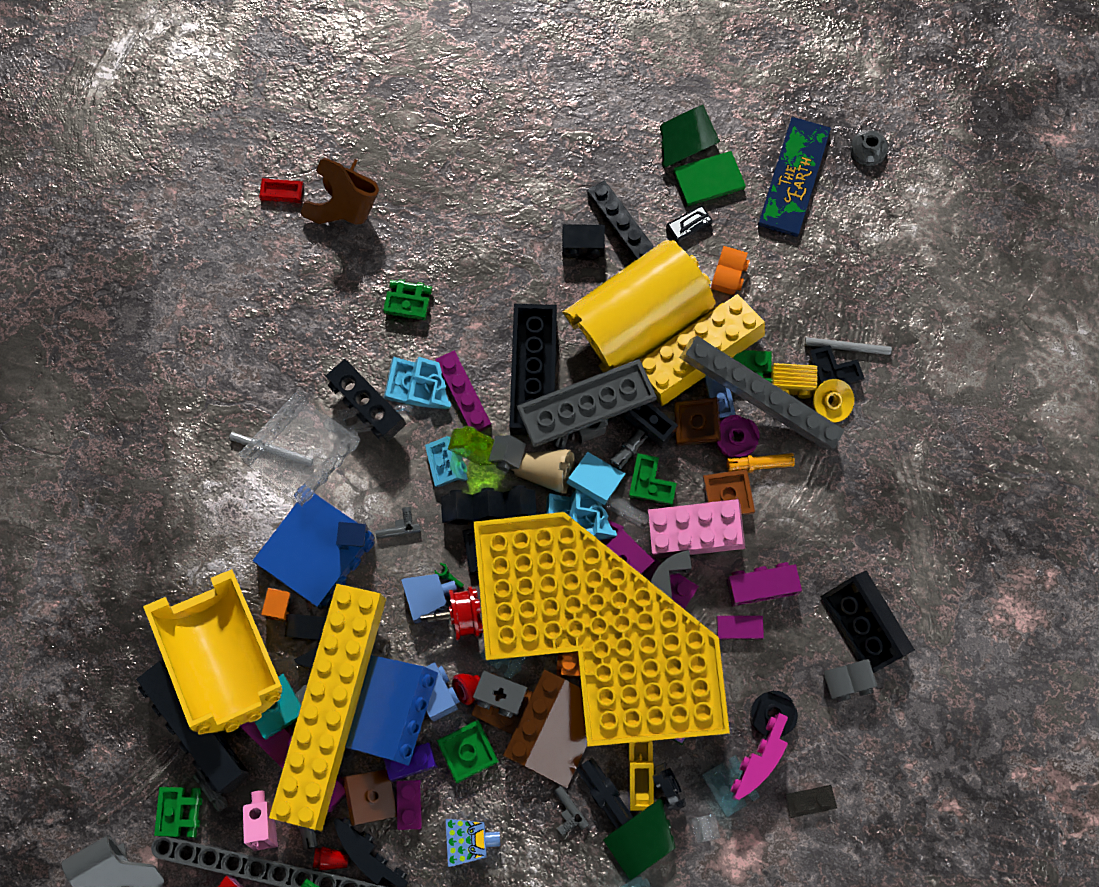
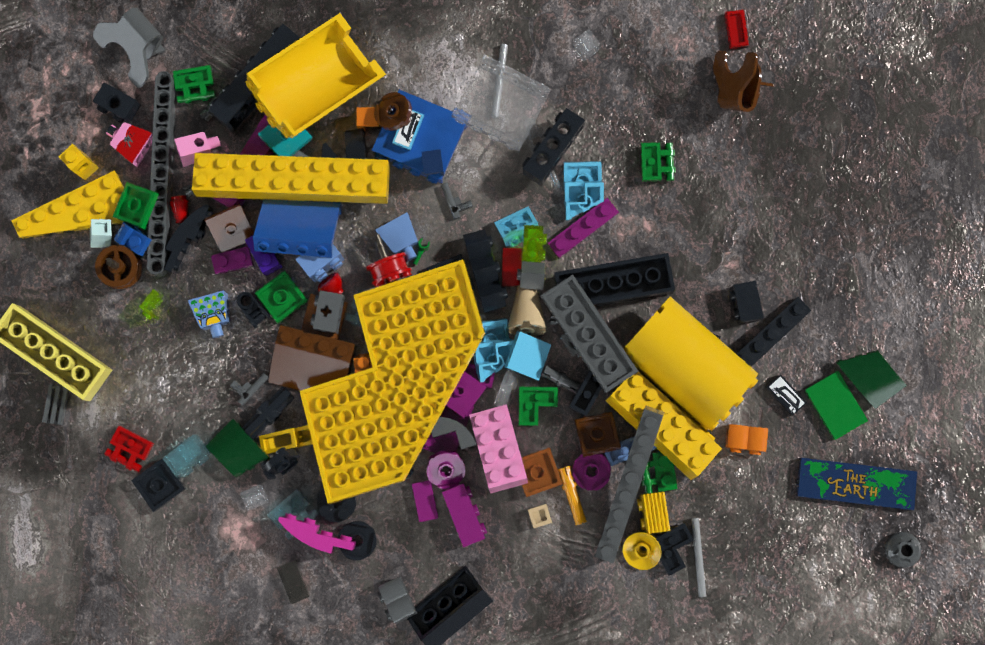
camera: 80 degrees right, 10 degrees up
none -> black piece [236,292,271,329]
none -> black plate [317,488,357,522]
none -> reddish brown plate [374,92,412,131]
none -> tile [392,110,424,150]
none -> magenta plate [426,450,466,489]
none -> red tile [502,248,522,287]
none -> tan plate [528,504,552,528]
none -> clear brick [573,29,600,61]

